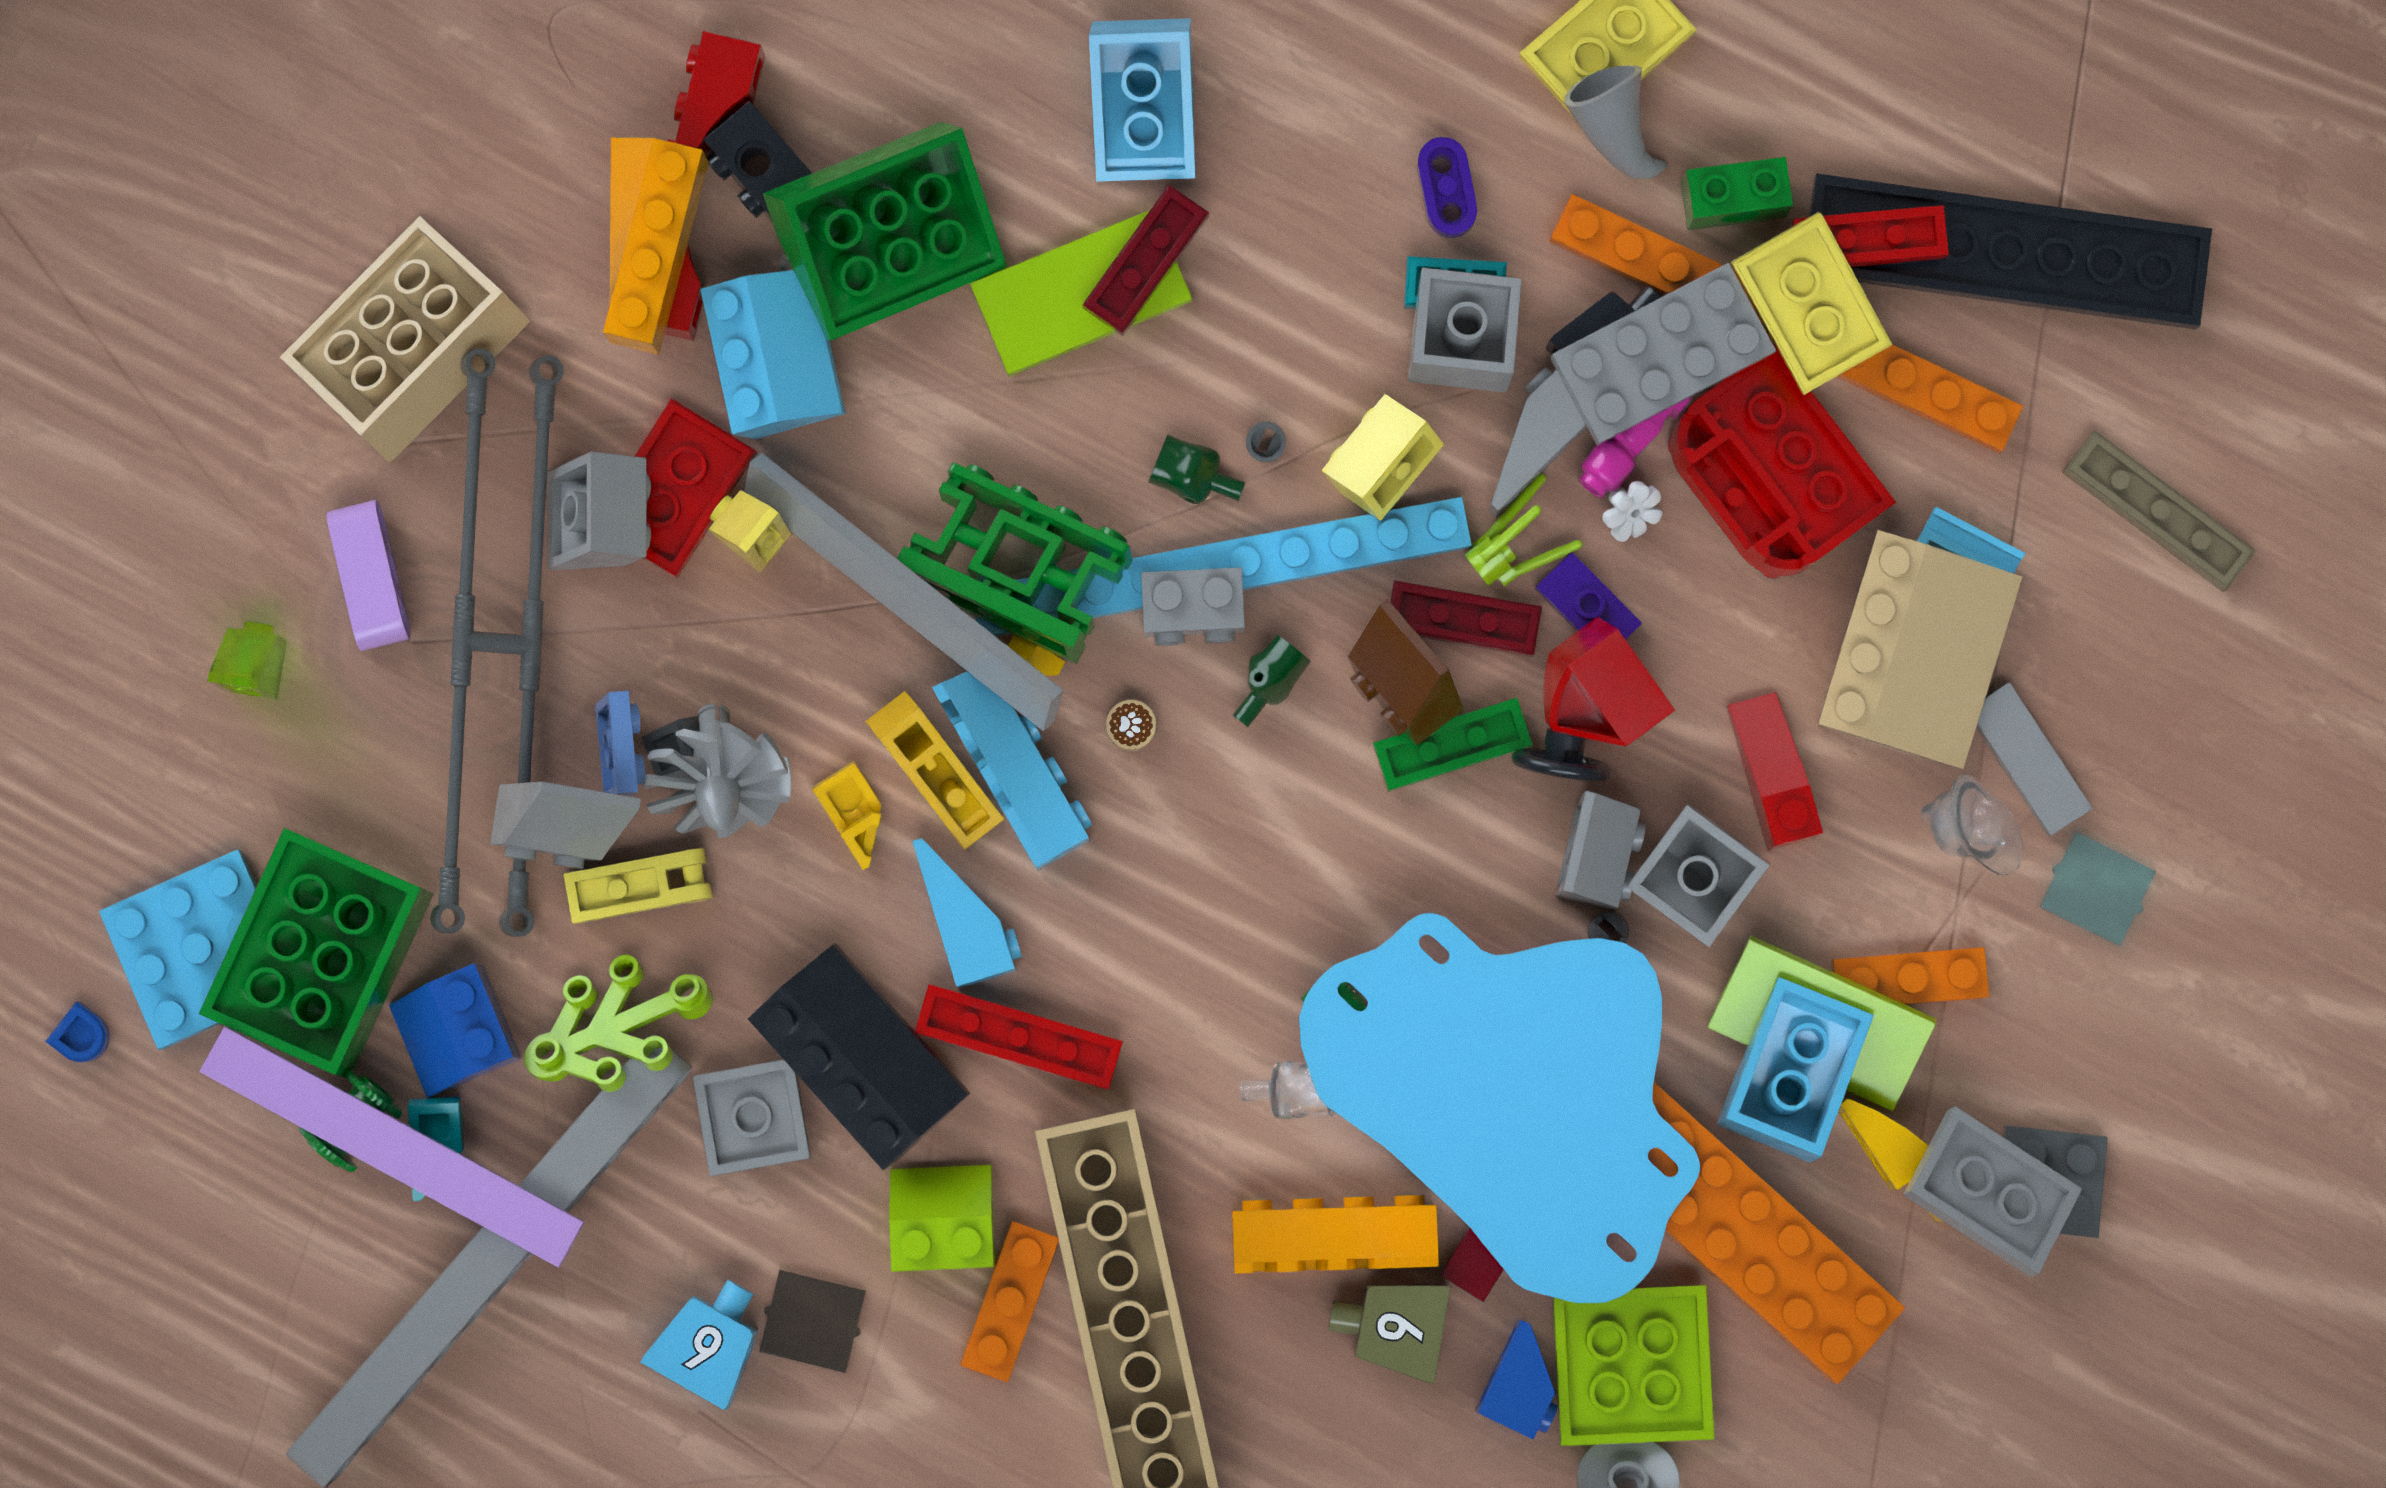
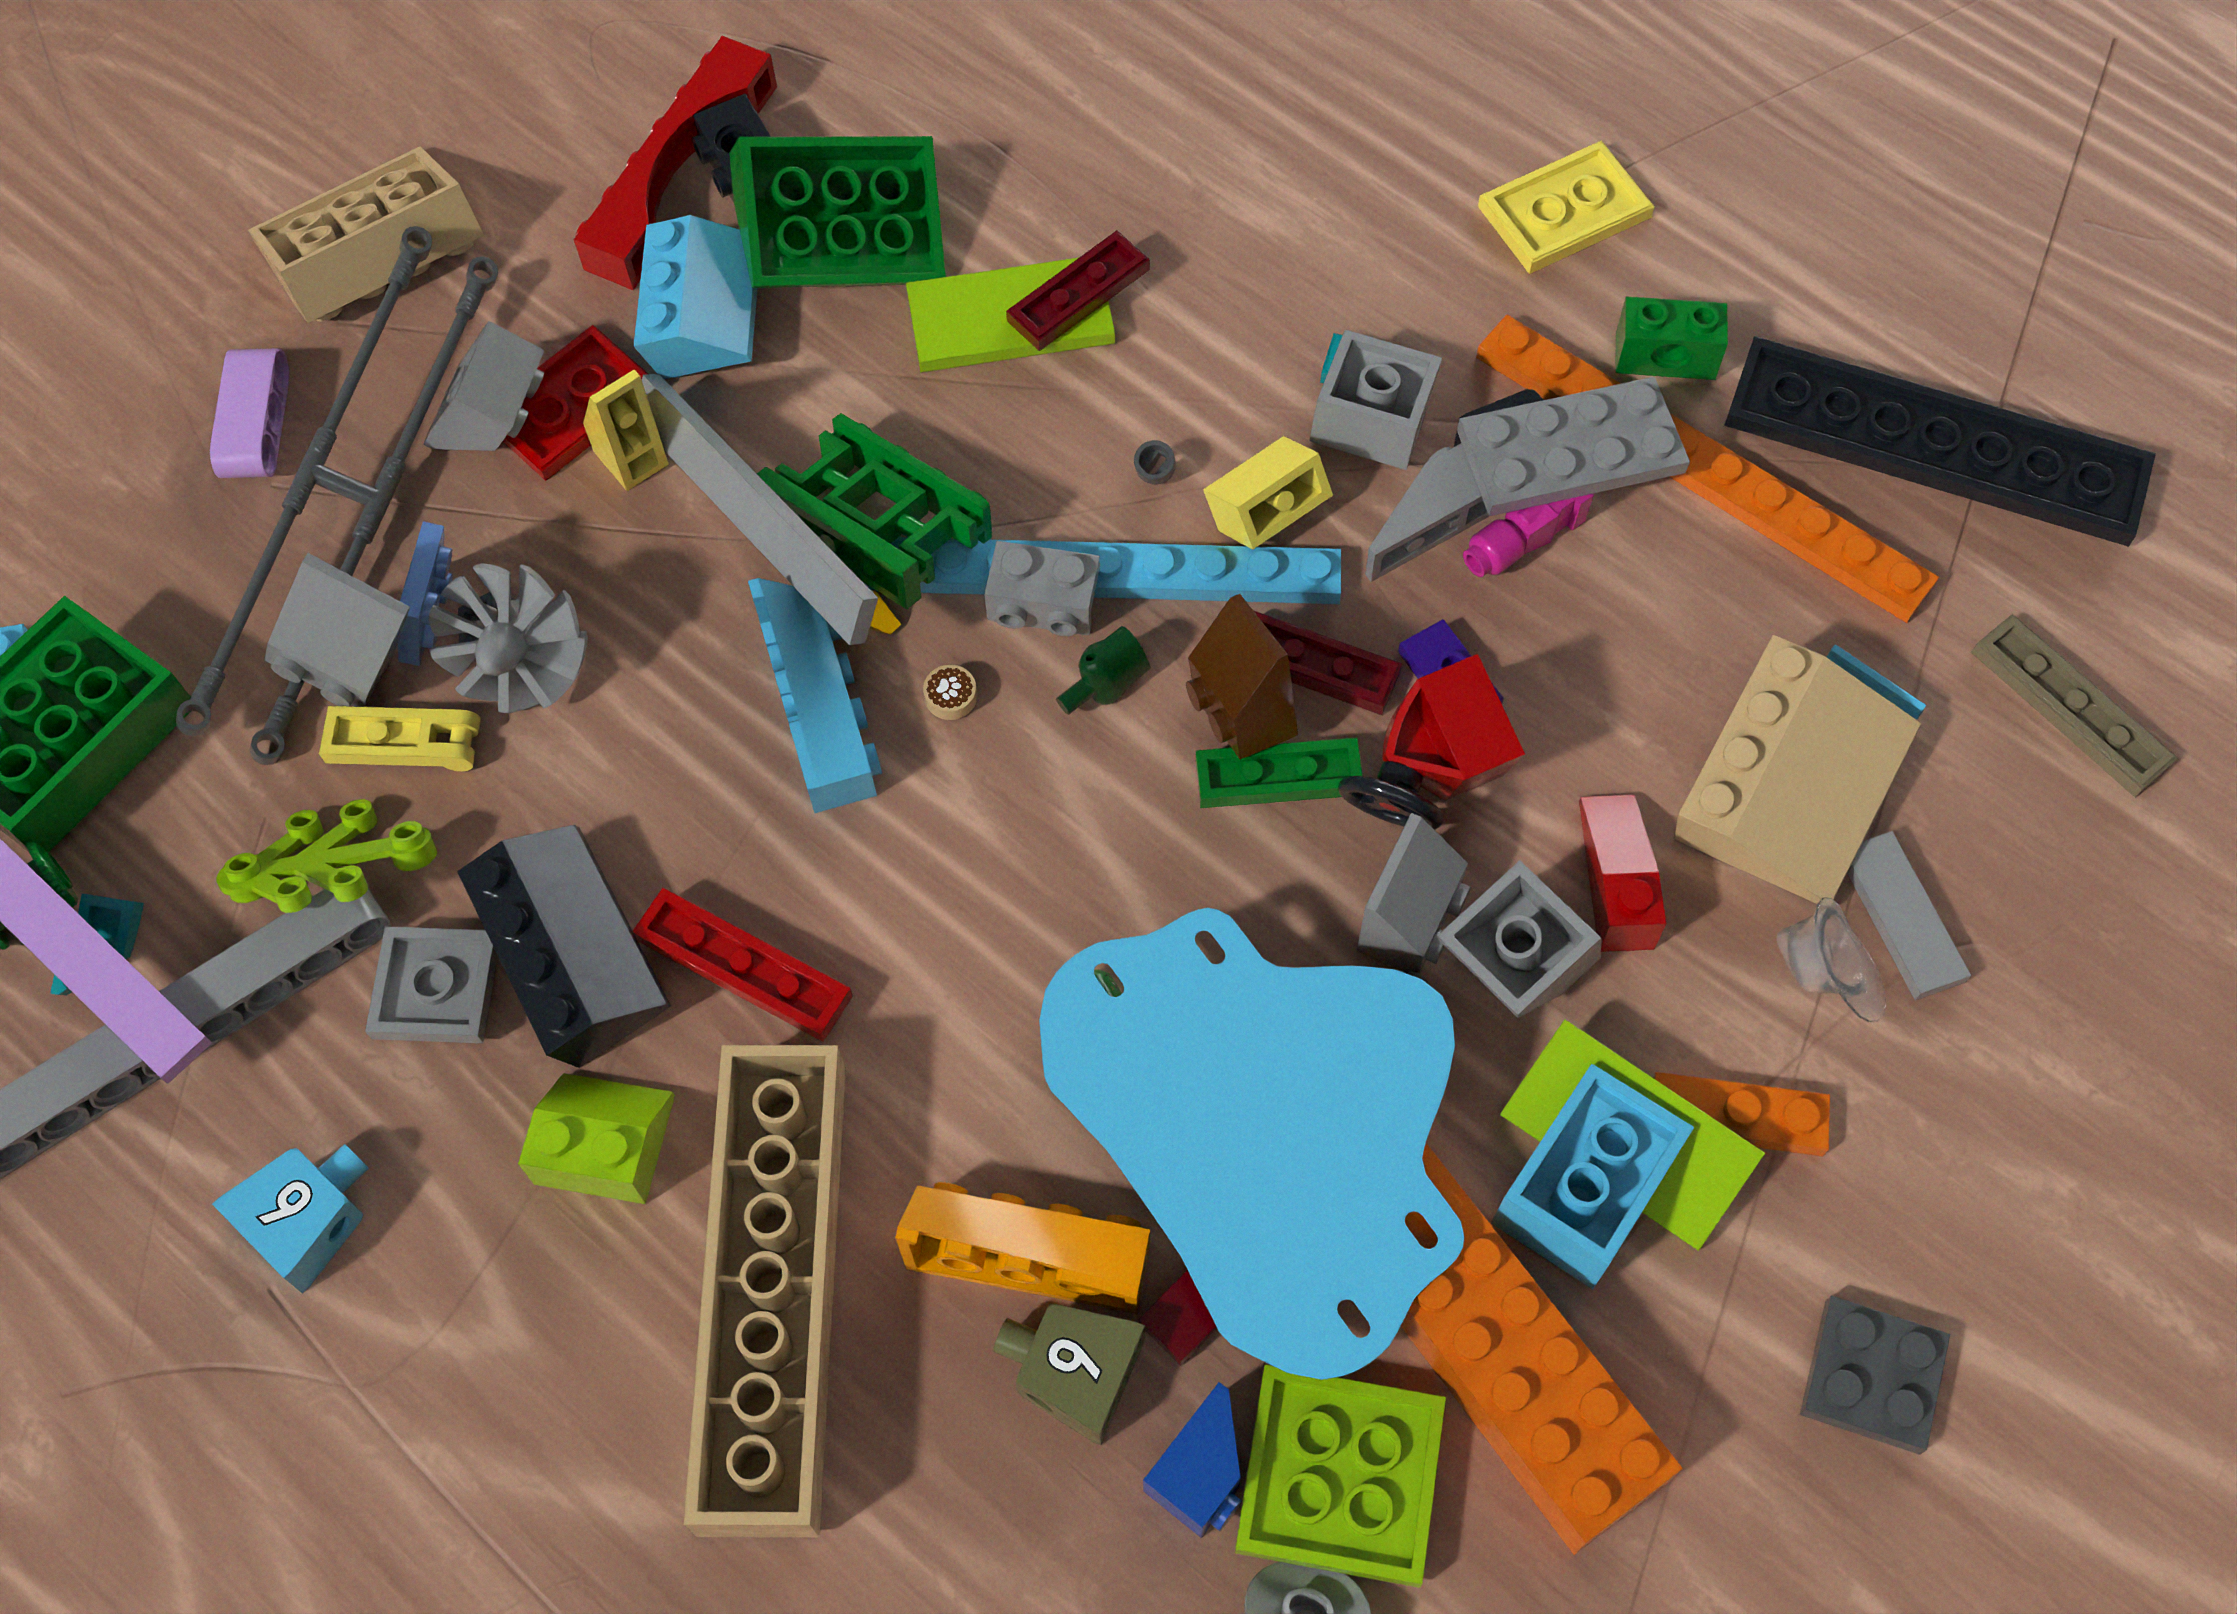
camera: 15 degrees right, 20 degrees down
clear neon green slope [207,621,287,700] -> none
blue slope [389,963,522,1098] -> none
light orange wedge [603,137,709,355] -> none
clear smoke piece [759,1270,866,1373] -> none
yellow slope [811,761,882,870] -> none
yellow slope [865,691,1004,850] -> none
medium azure slope [912,838,1022,989] -> none
orange plate [960,1221,1059,1383] -> none
medium azure slope [1089,18,1196,182] -> none
dark green piece [1148,434,1245,504] -> none
clear piece [1240,1061,1335,1119] -> none
dark purple plate [1417,137,1477,238] -> none
lime plant [1464,473,1583,586] -> none
light grey hat [1564,65,1667,179] -> none
white plant [1603,481,1663,542] -> none
red plate [1668,344,1896,579] -> none
light yellow tile [1730,212,1892,395] -> none
red plate [1791,205,1949,267] -> none
yellow slope [1838,1099,1943,1222] -> none
light grey plate [1903,1106,2082,1278] -> none
clear light blue piece [2039,832,2156,946] -> none

